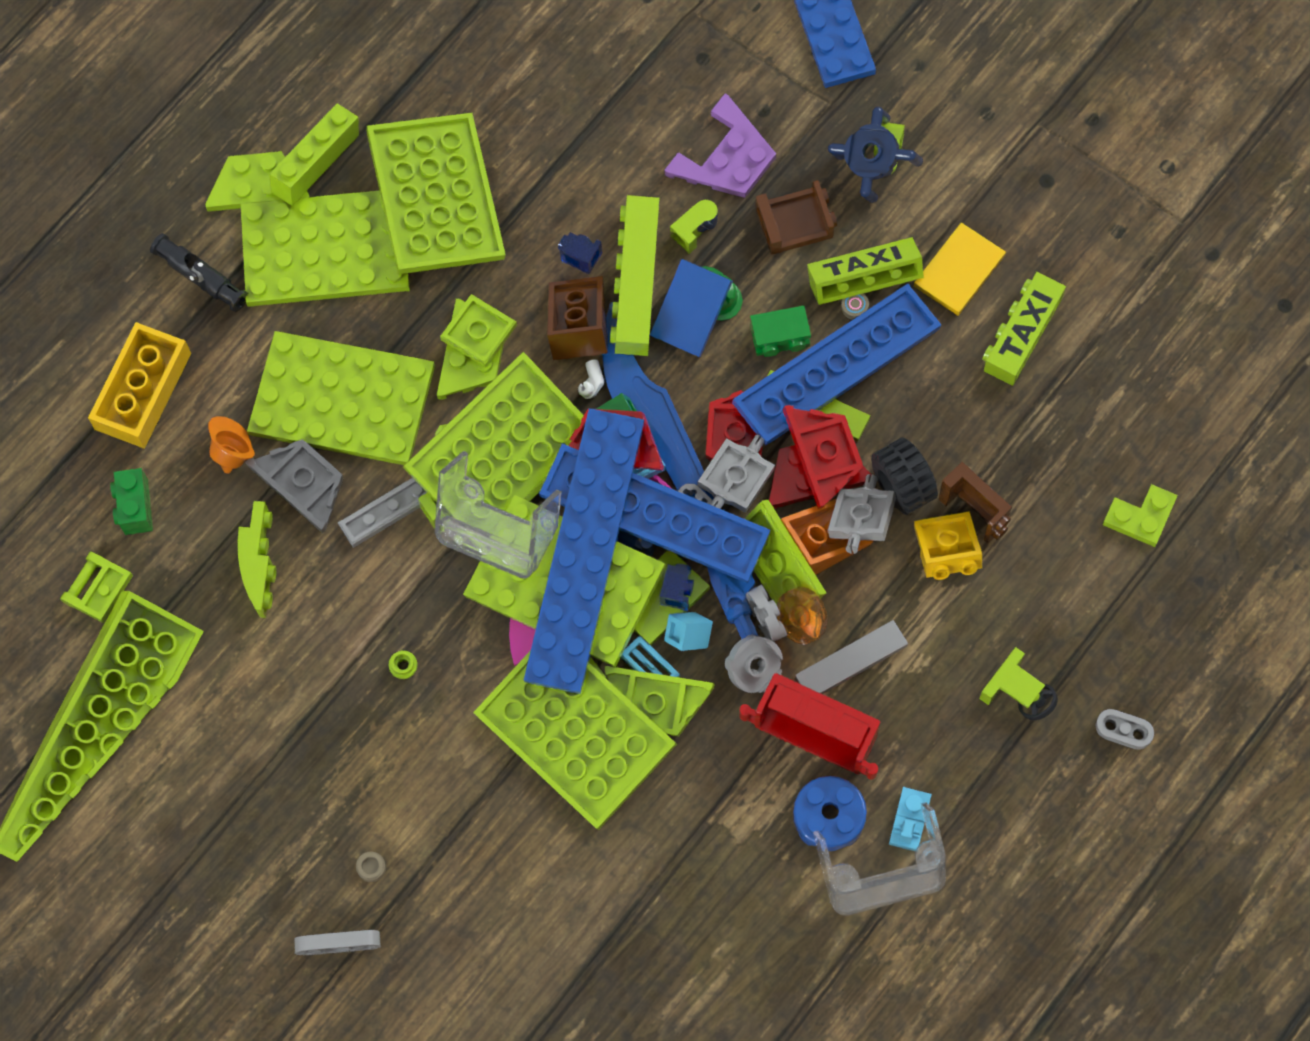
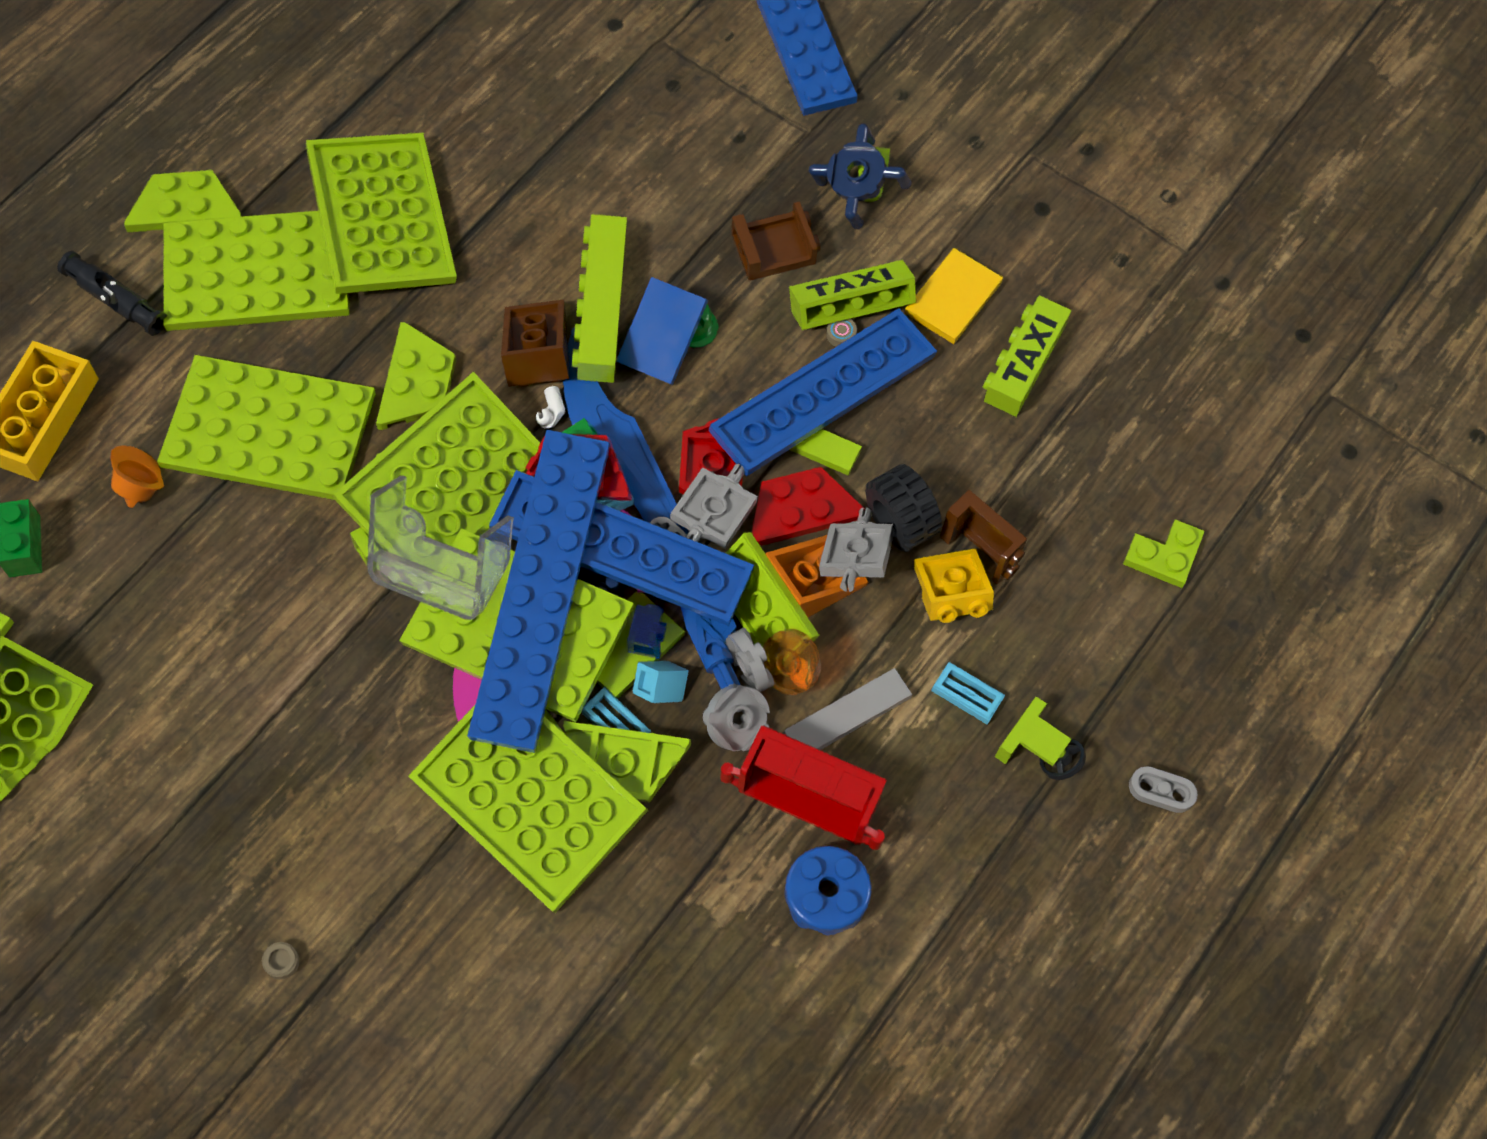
camera: 10 degrees left, 5 degrees down
lime slope [238,501,276,618] -> none
flat silver wing [245,439,343,533] -> none
lime brick [269,103,359,206] -> none
light grey beam [294,930,381,955] -> none
light grey tile [338,478,427,548] -> none
lime plate [389,651,418,679] -> none
lime tile [440,294,517,368] -> none
clear blue brick [558,232,602,275] -> none
medium lavender wing [664,94,776,198] -> none
lime leg [670,200,718,254] -> none
green brick [750,306,811,357] -> none
red wing [782,405,864,509] -> none
clear windscreen [813,802,946,916] -> none
medium azure hinge [889,787,931,852] -> none
none -> medium azure tile [931,662,1005,725]

